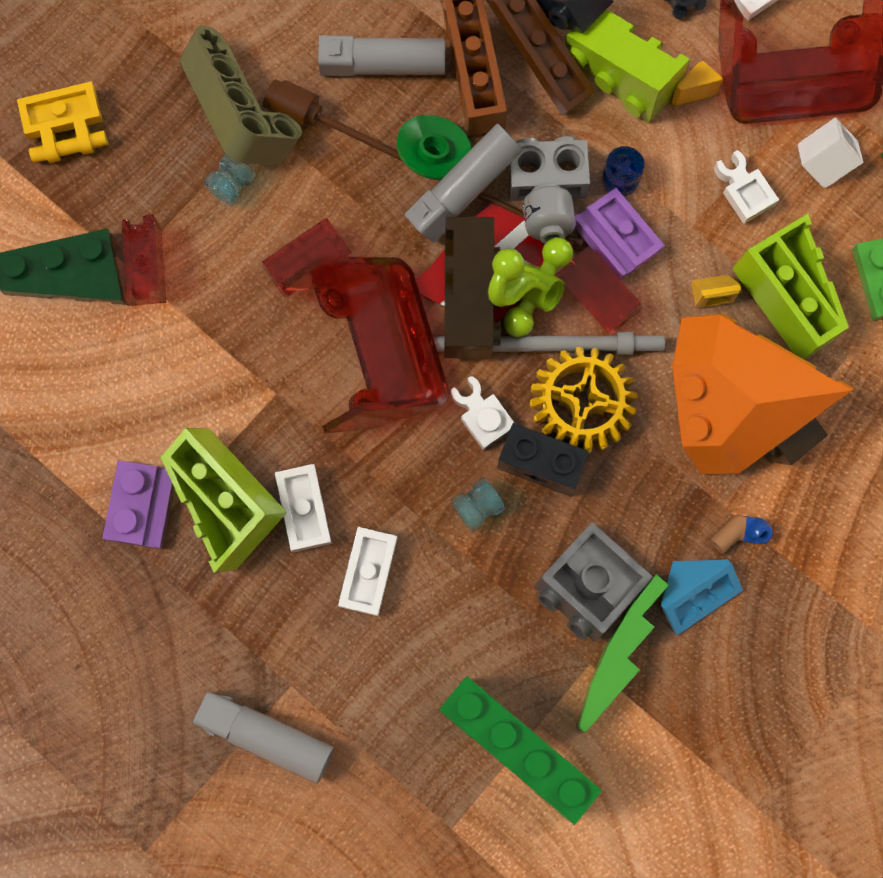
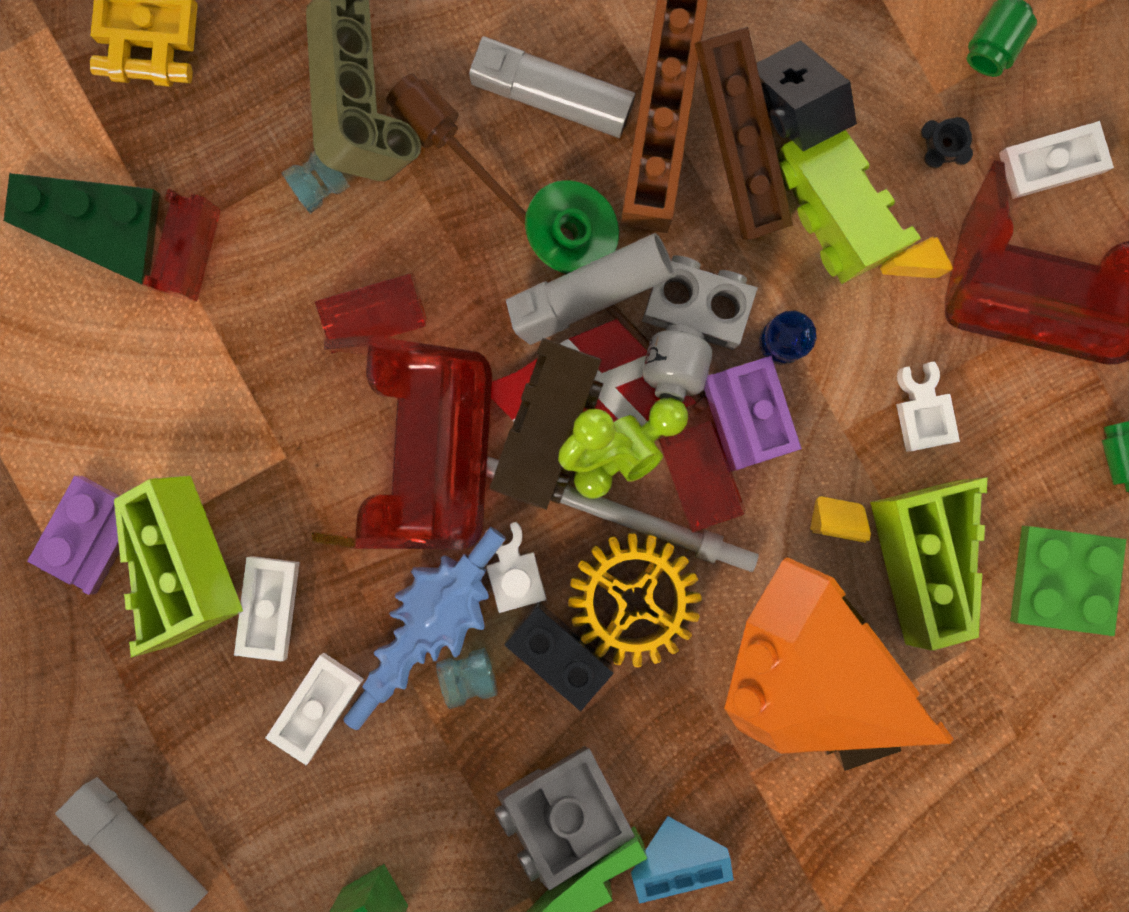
camera: 25 degrees right, 10 degrees up
arm [709,515,773,554] -> none
white panel [798,117,864,188] -> none
none -> medium blue piece [343,527,506,730]

